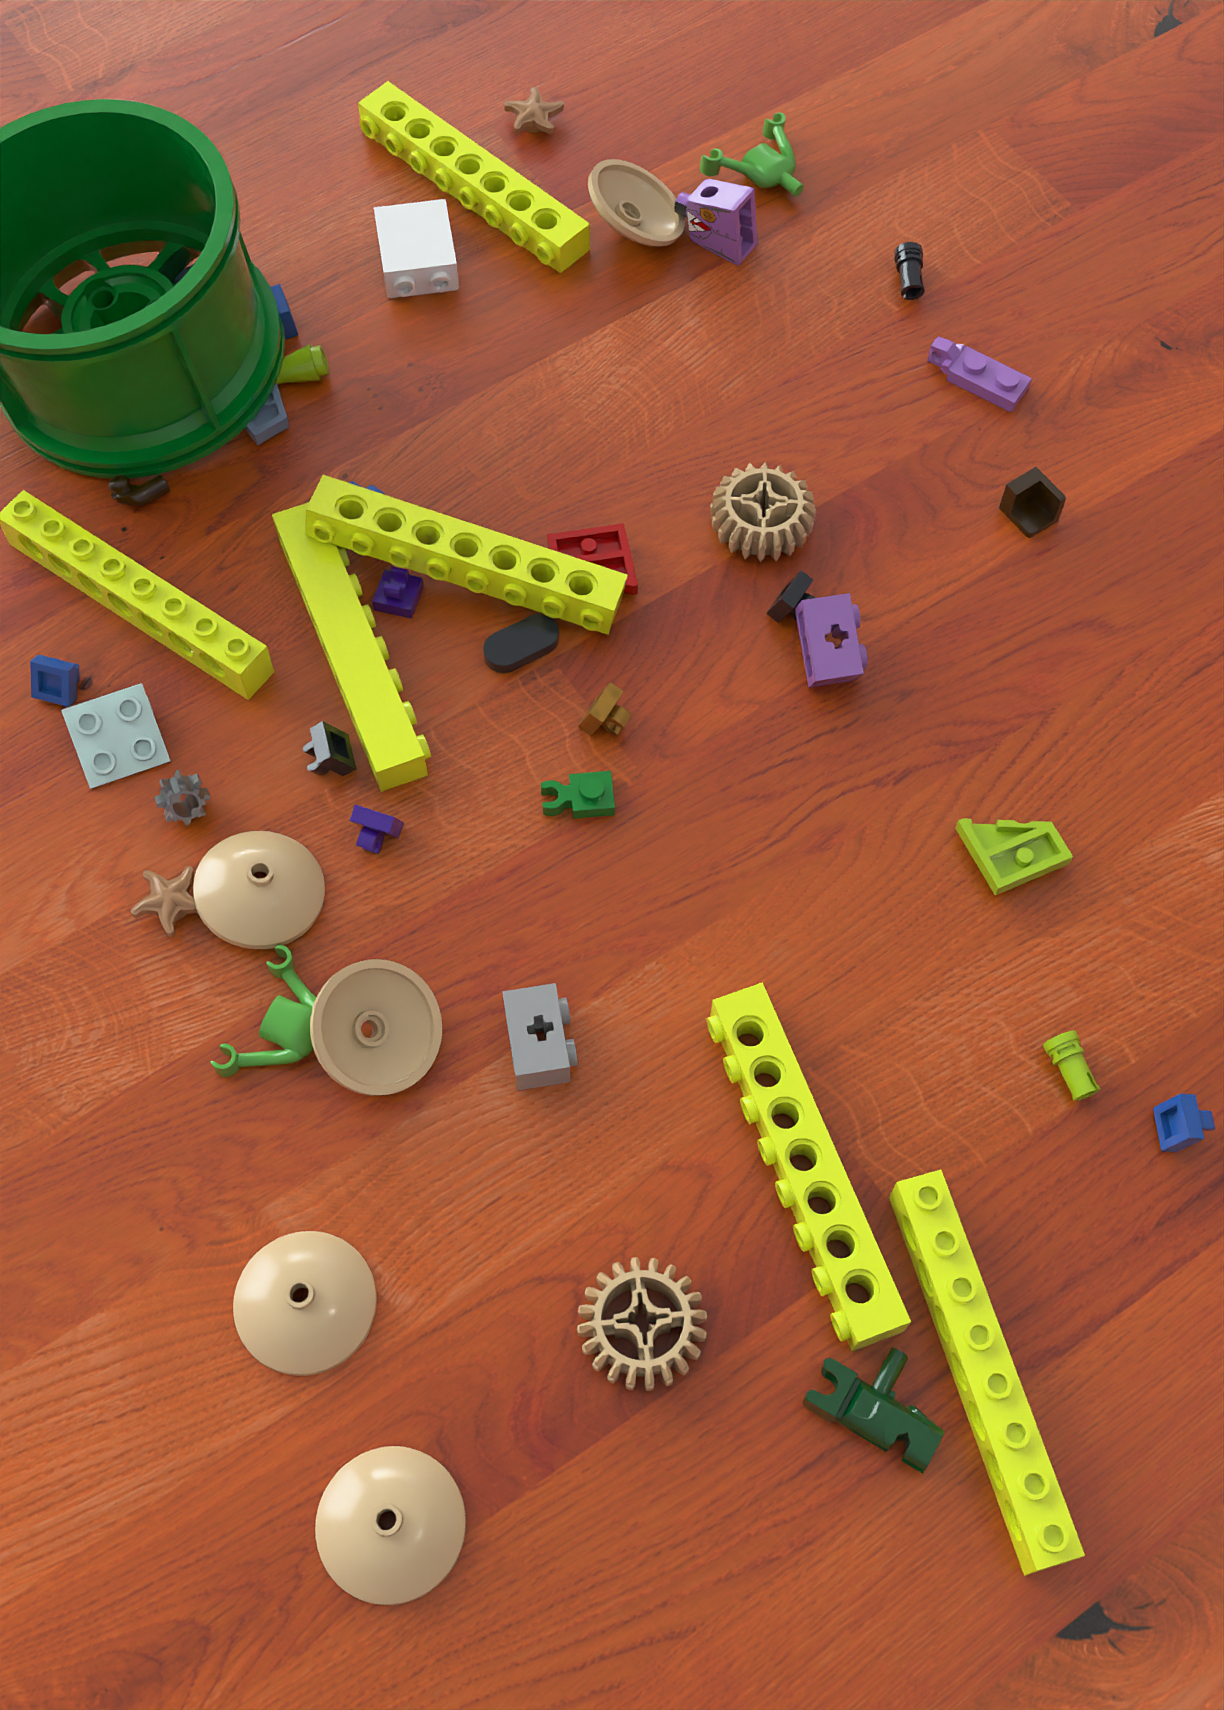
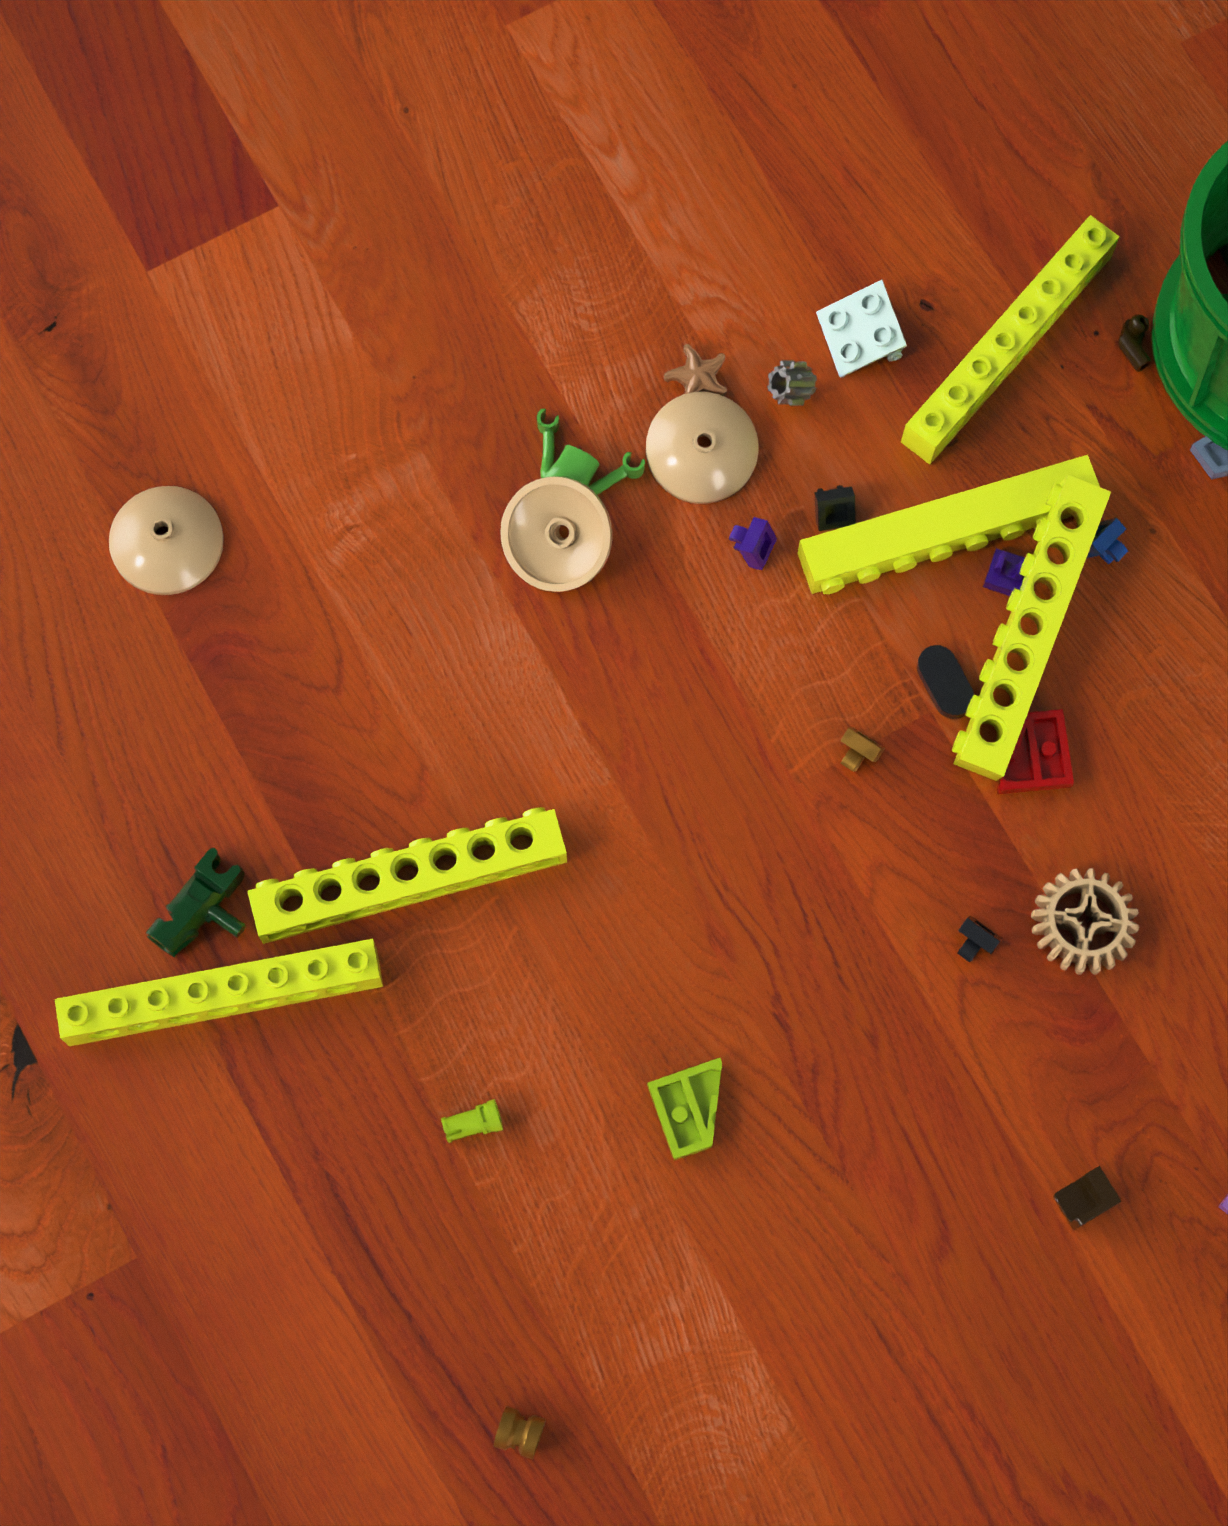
camera: 95 degrees right, 10 degrees up
blue tile [30,654,80,707] -> none
tan dish [233,1231,377,1376] -> none
light grey brick [502,983,578,1091] -> none
green plate [541,771,615,819] -> none
tan gear [577,1257,707,1391] -> none
medium lavender brick [795,593,867,688] -> none
blue tile [1153,1093,1215,1152] -> none

